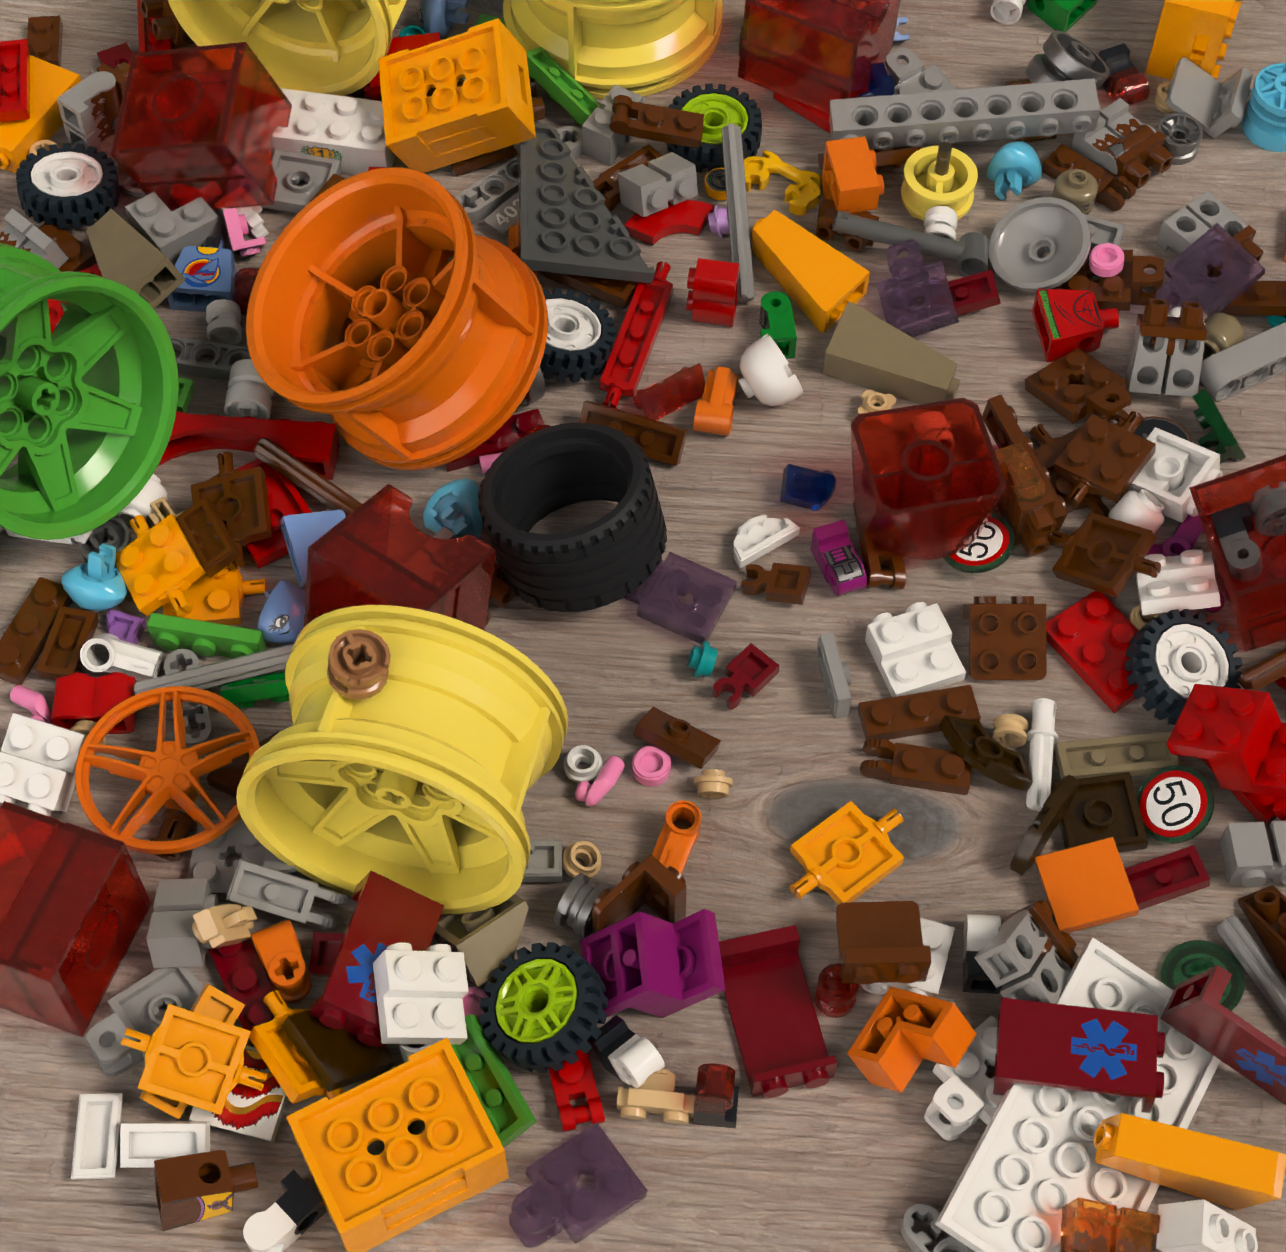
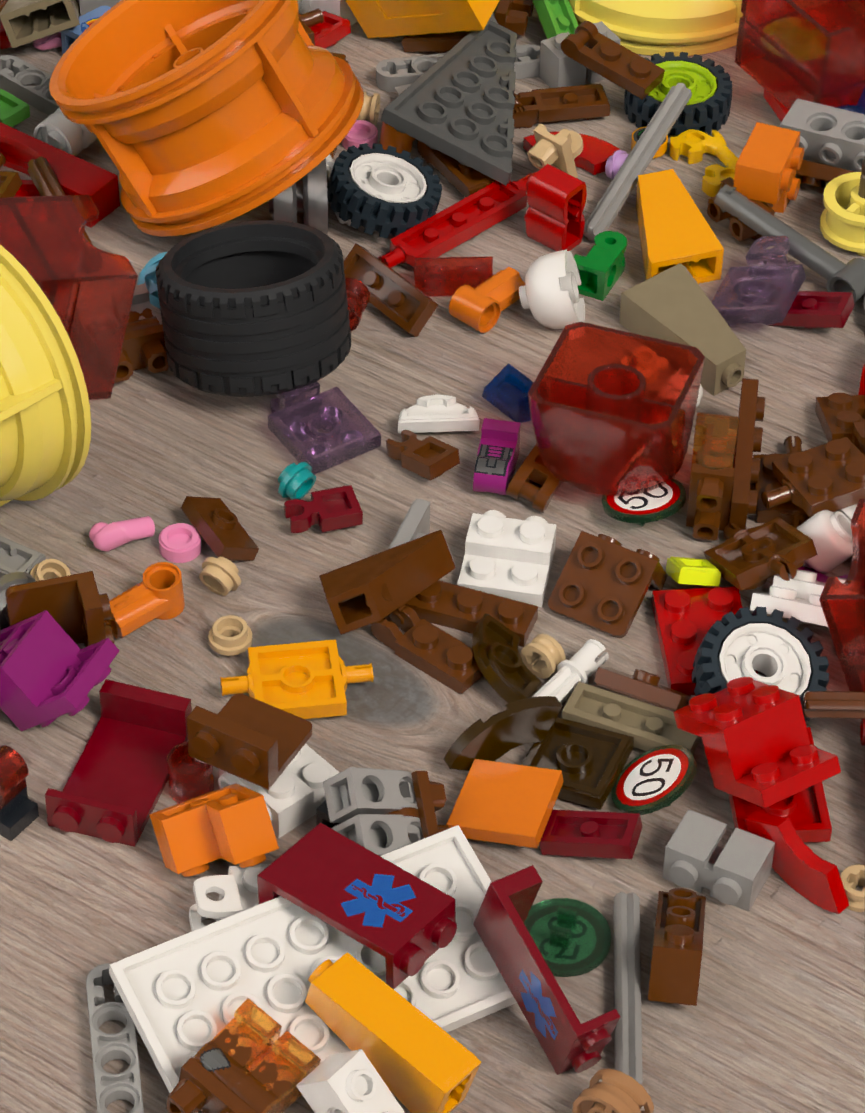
camera: 30 degrees right, 15 degrees down
white plate [563,745,603,783] -> none
light grey piece [618,152,698,217] -> none
white wheel [923,206,958,240] -> none
none -> tan plate [208,615,253,656]
none -> reddish brown slope [319,530,456,635]
none -> tan hips [527,123,584,179]
none -> reddish brown plate [594,667,691,711]
none -> neon yellow tile [665,557,721,587]

